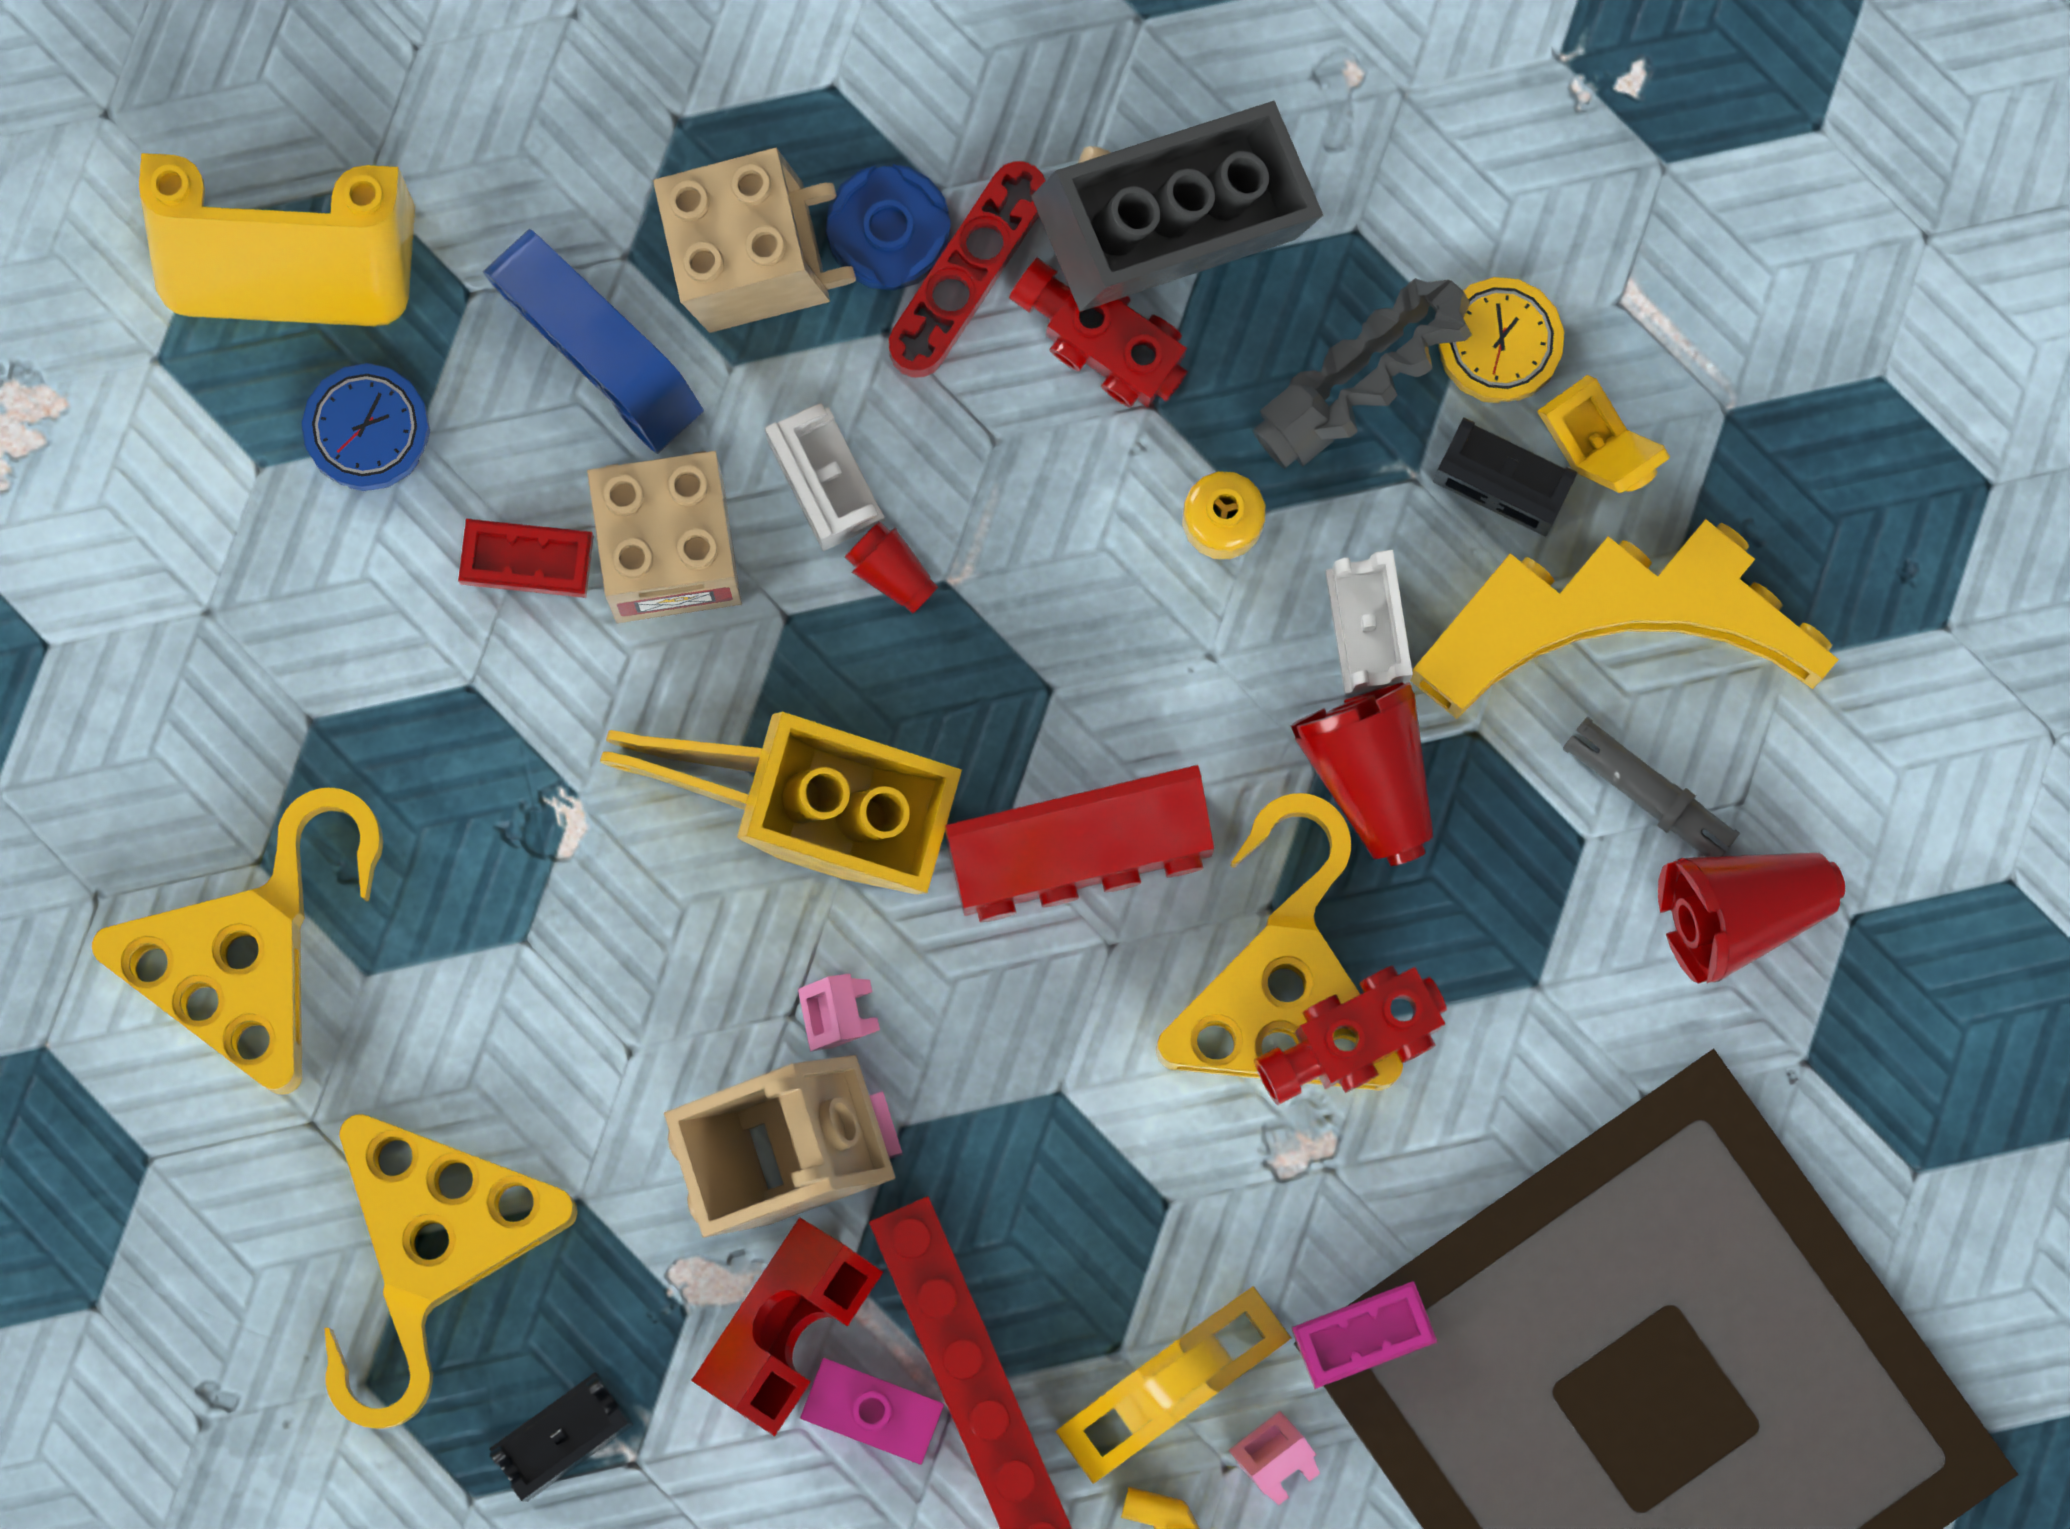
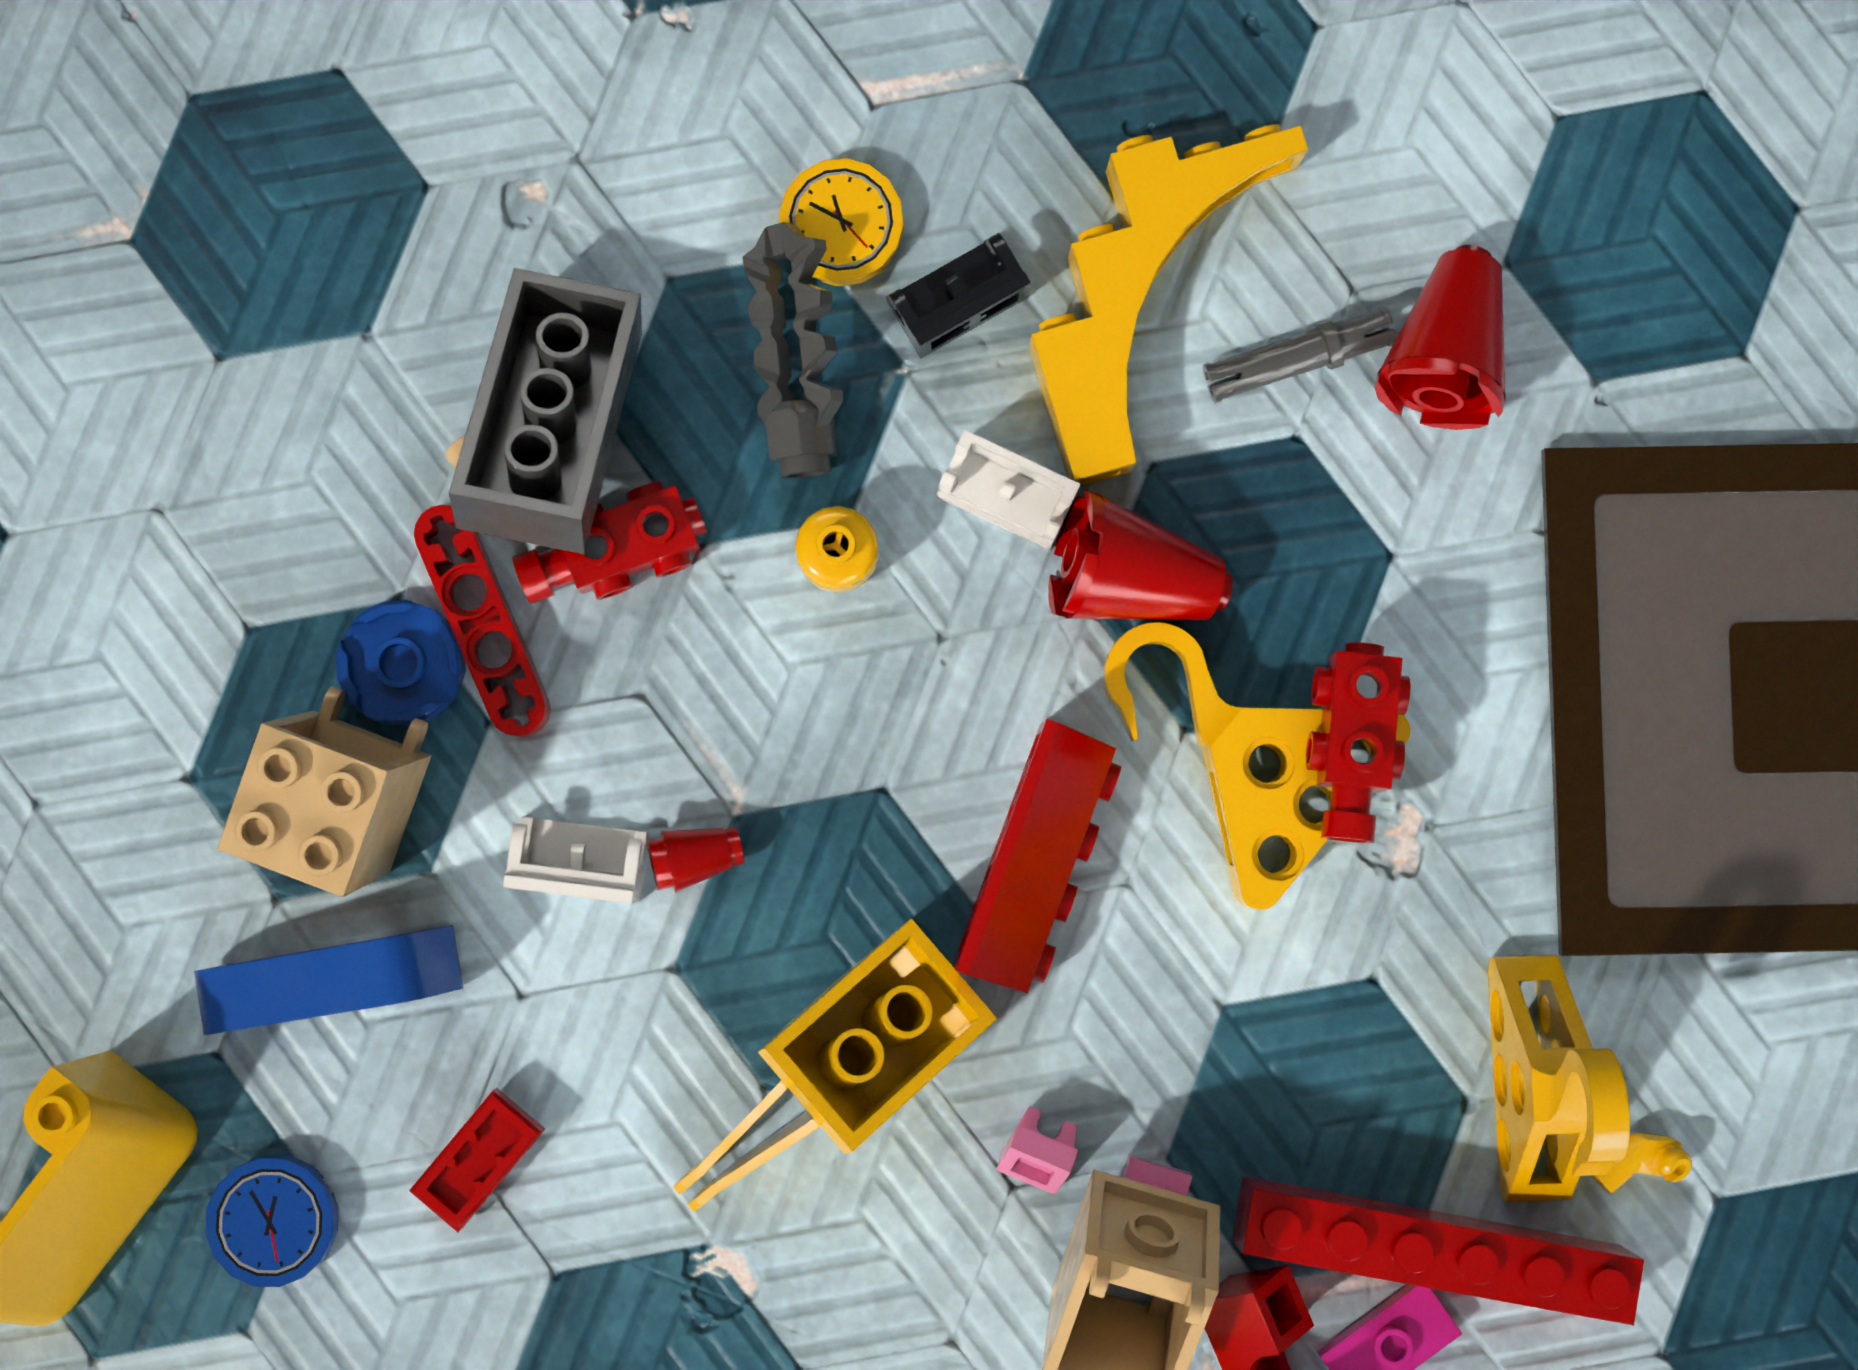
camera: 55 degrees left, 5 degrees up
tan container [587,451,742,624] -> none
bright pink tile [1229,1411,1320,1505] -> none
dark pink plate [1291,1281,1437,1389] -> none
yellow bracket [1537,375,1670,493] -> none

